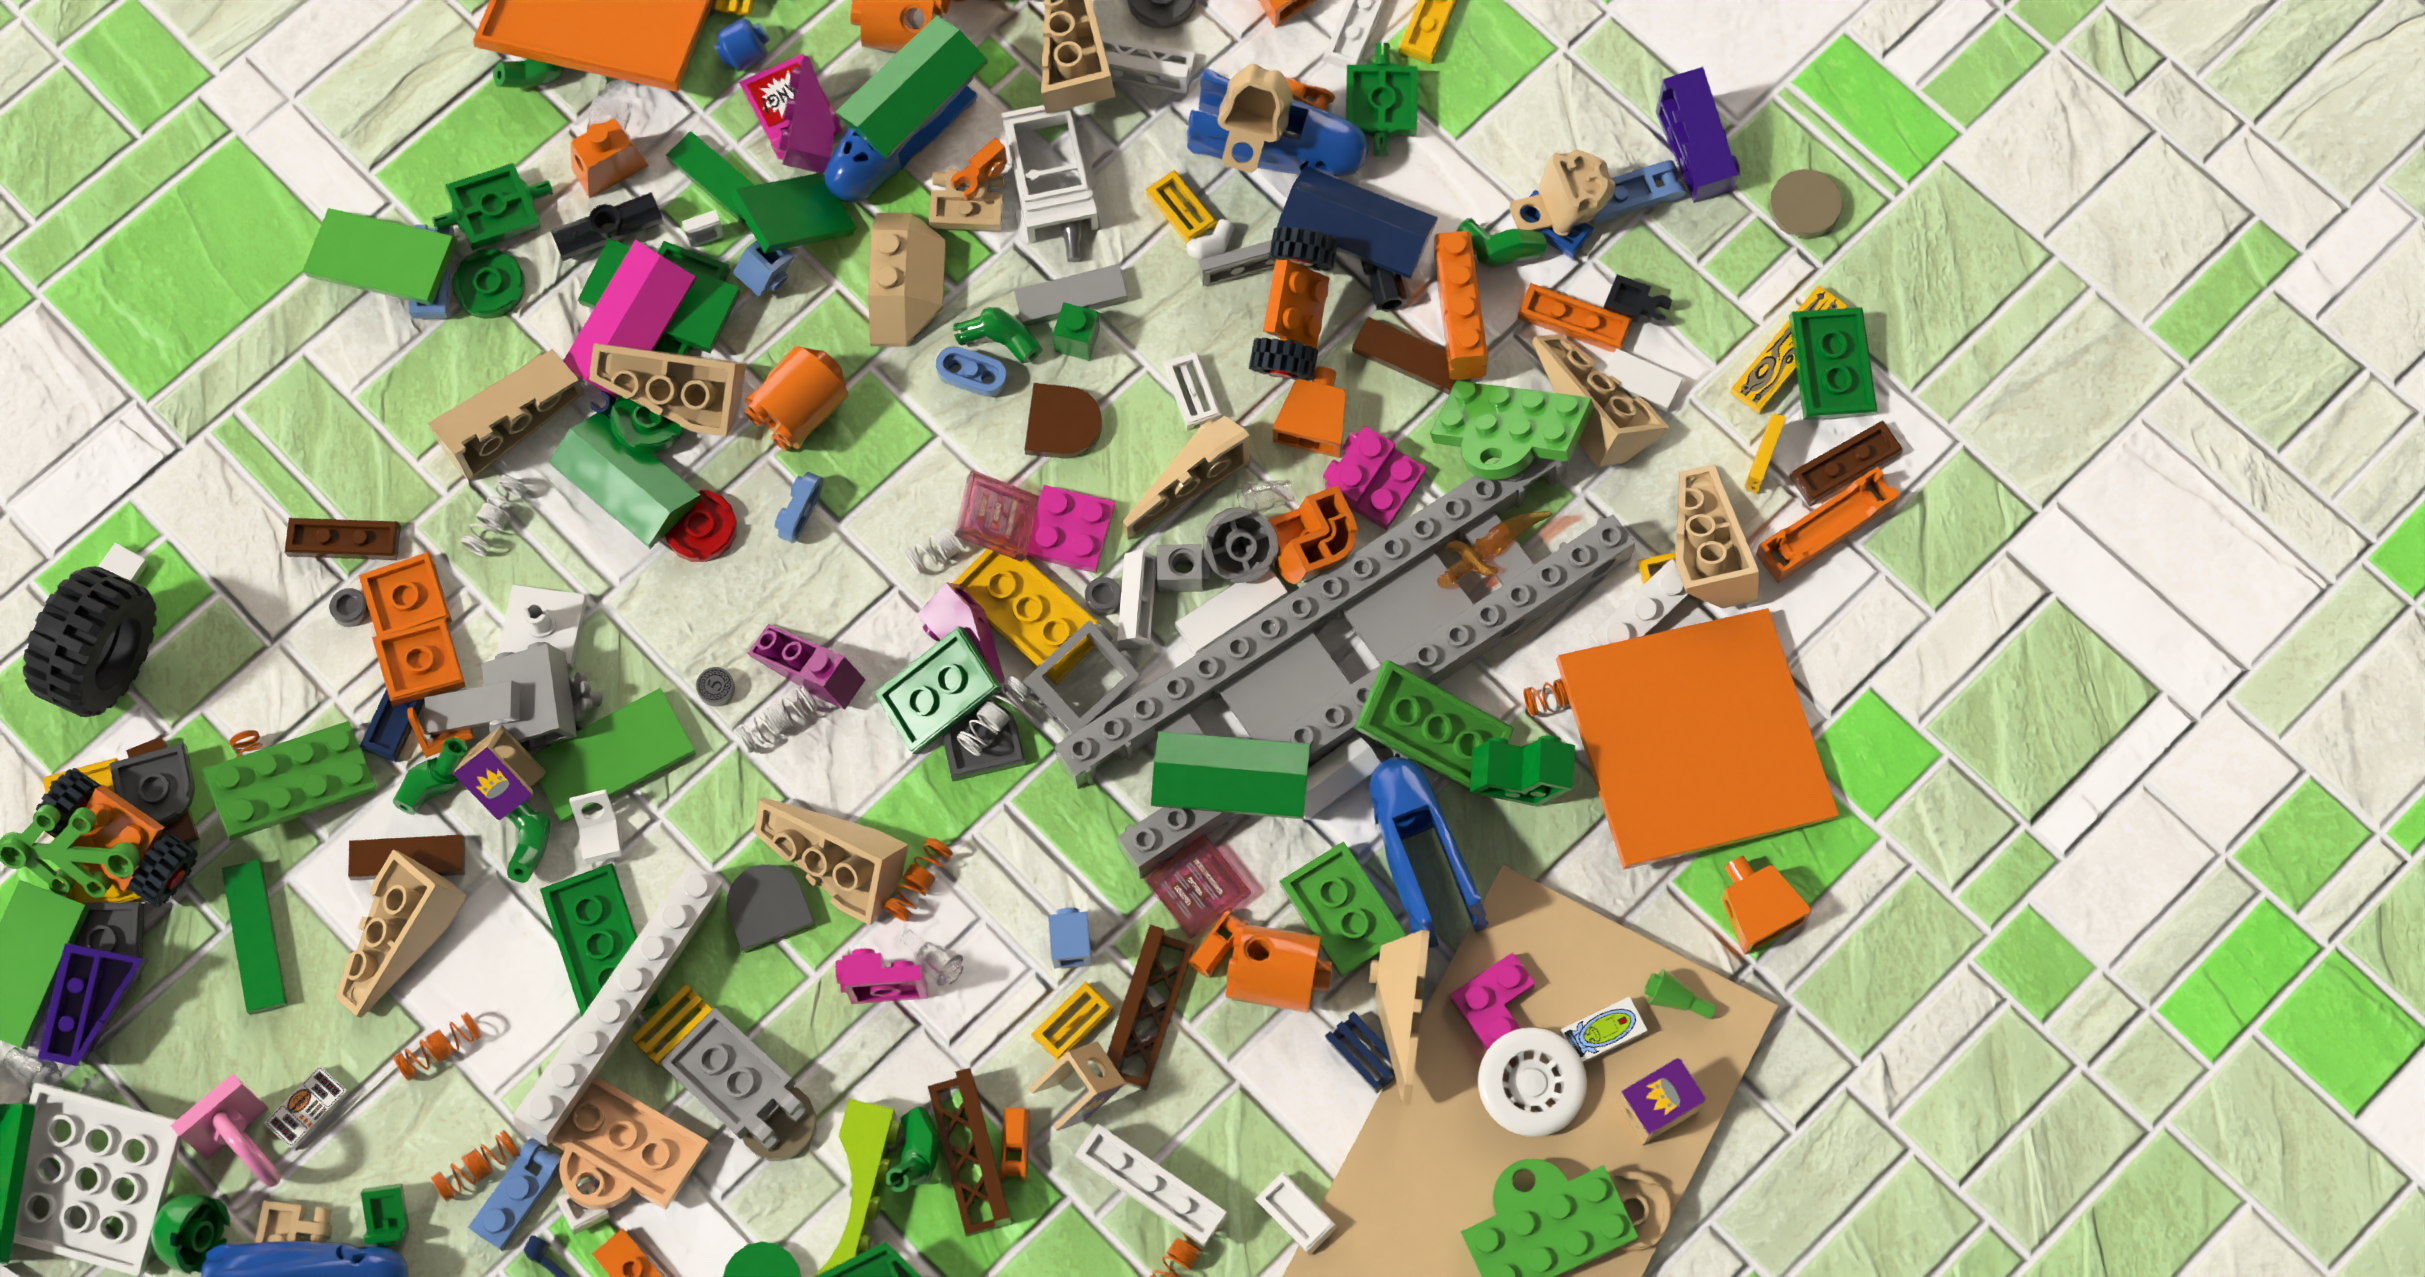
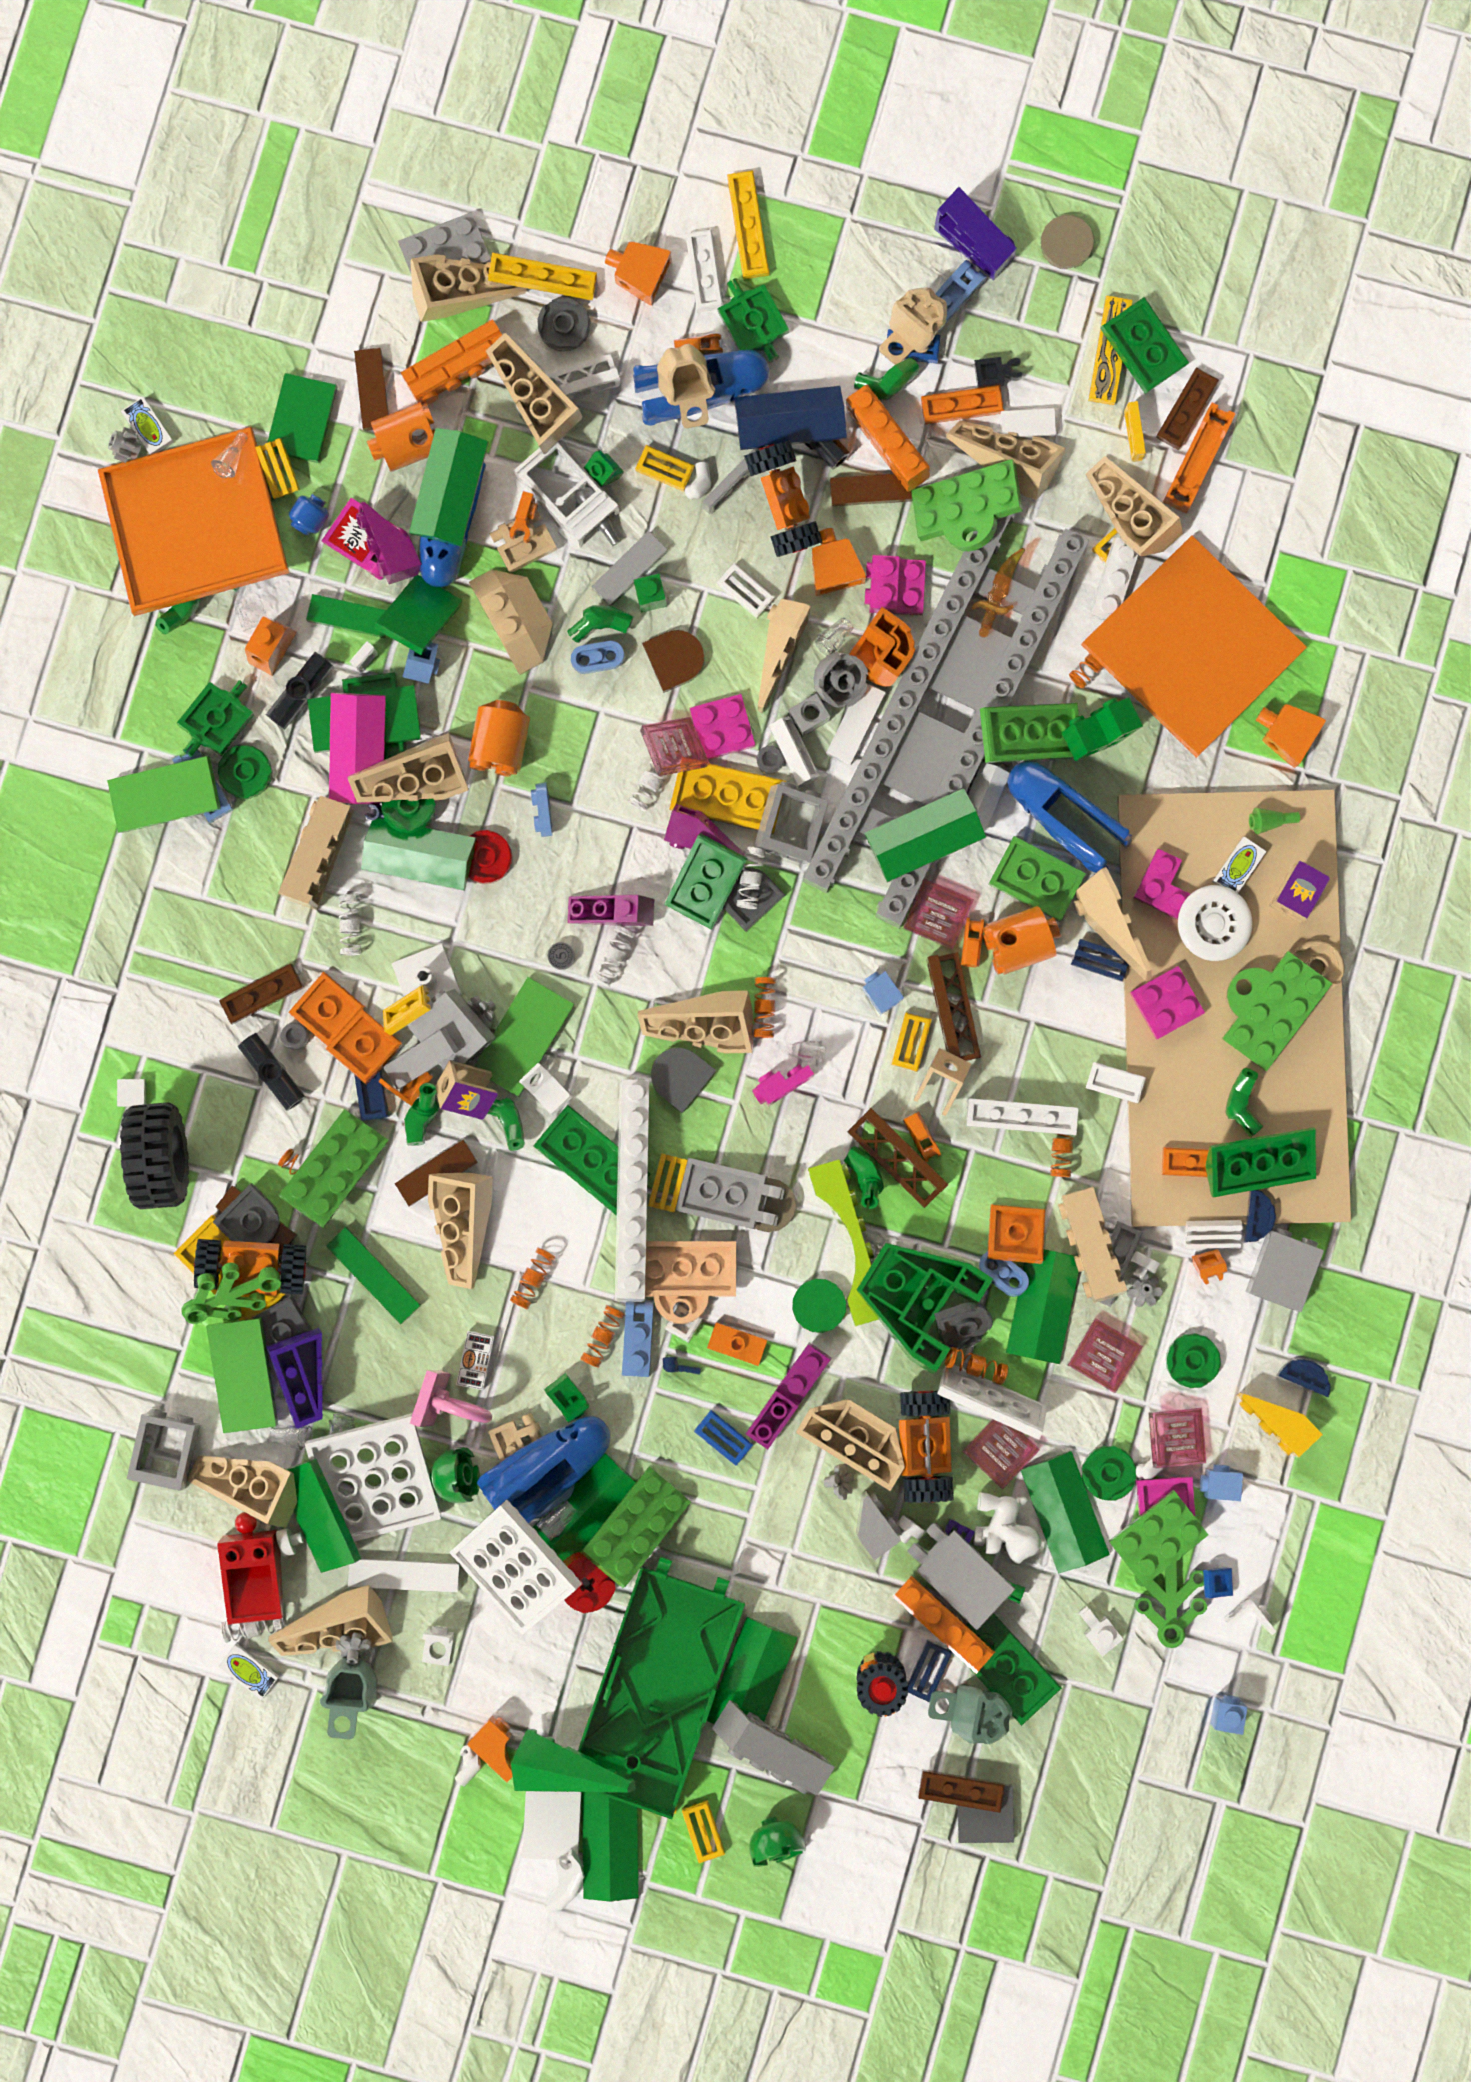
camera: 25 degrees left, 15 degrees up
none -> black piece [237,1033,306,1111]
none -> yellow tile [383,985,431,1035]
none -> green bracket [584,450,624,487]
none -> dark pink plate [1130,966,1205,1040]

